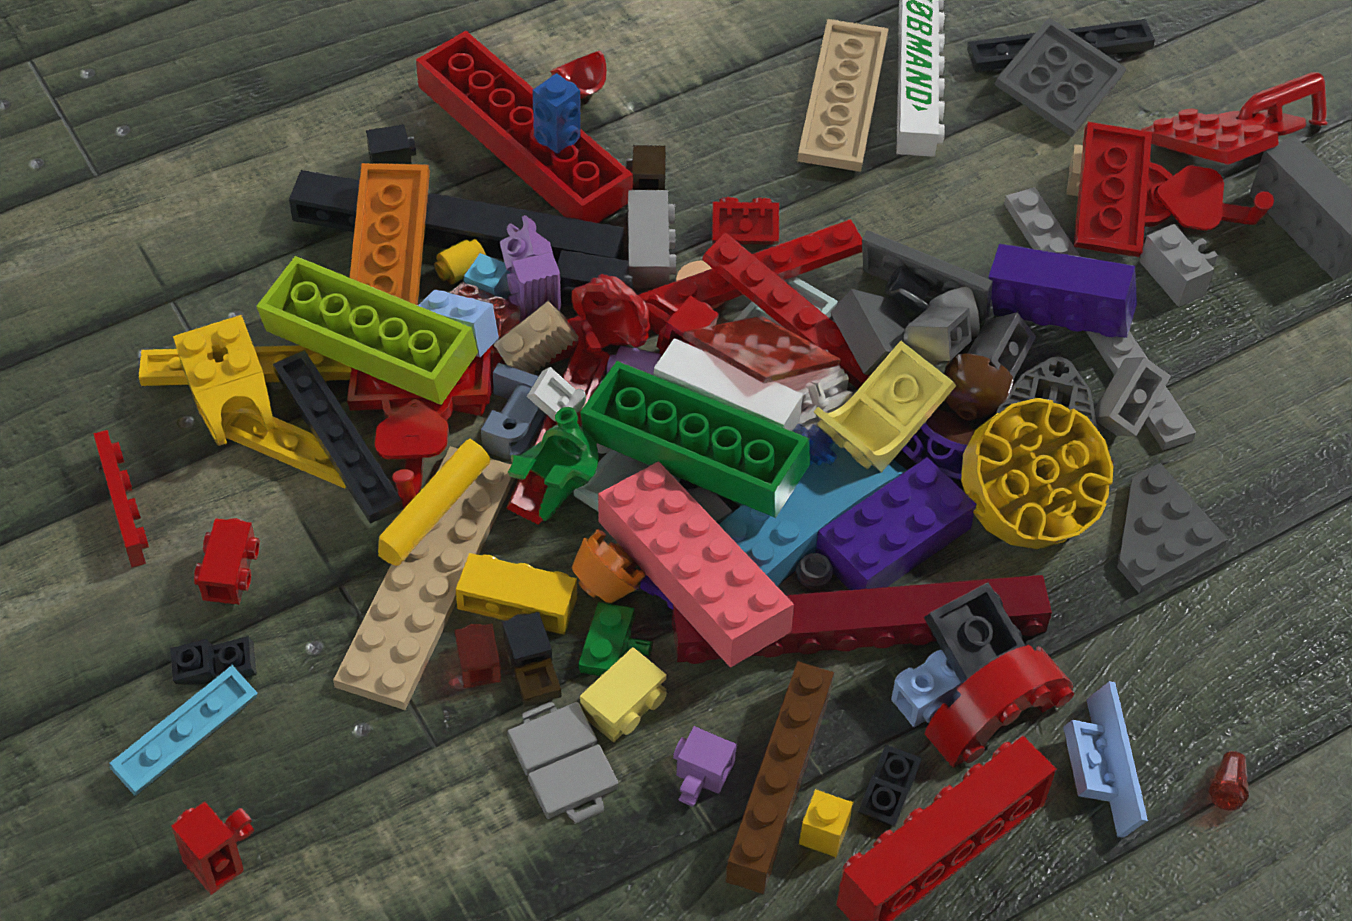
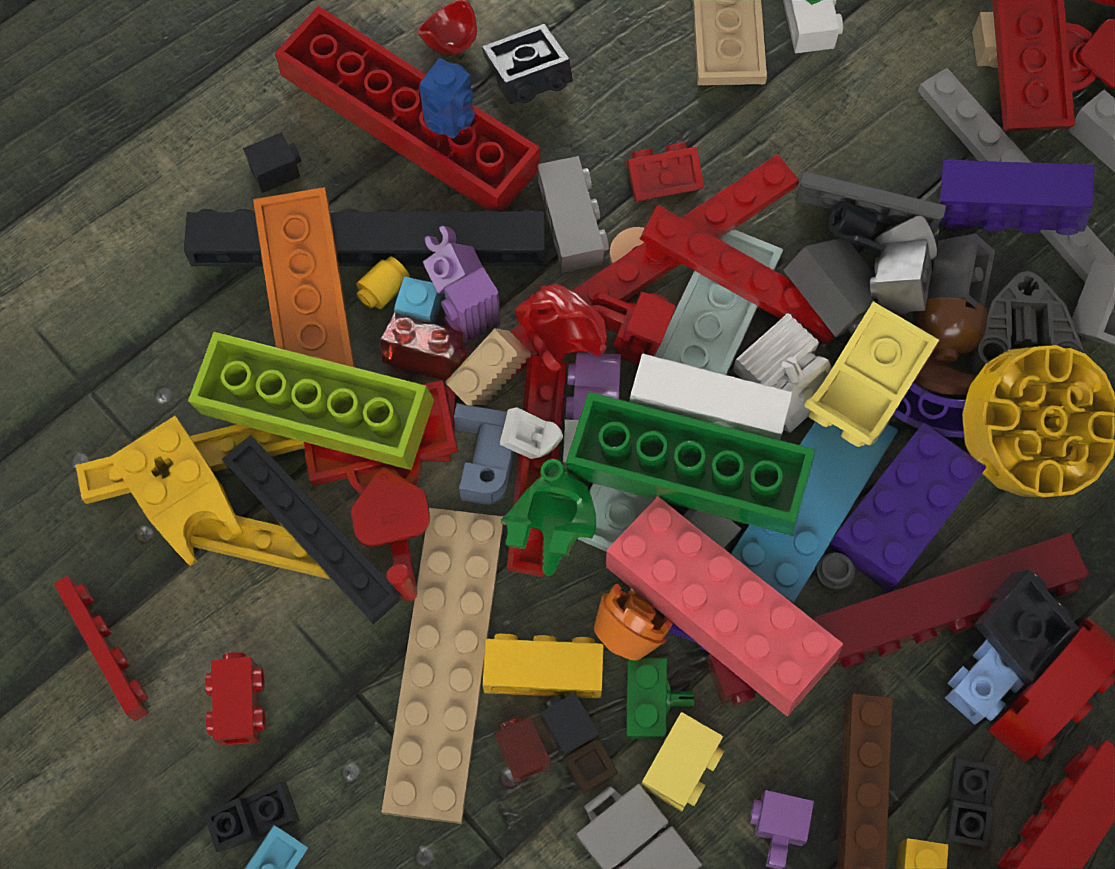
camera: 10 degrees left, 15 degrees up
yellow brick [378,438,490,566] -> none
light blue brick [418,290,499,357] -> none
black brick [557,250,633,301] -> none
dark brown brick [626,145,666,190] -> none
clear red piece [683,316,841,384] -> none
clear blue plate [792,423,839,467] -> none
none -> black plate [482,24,573,104]

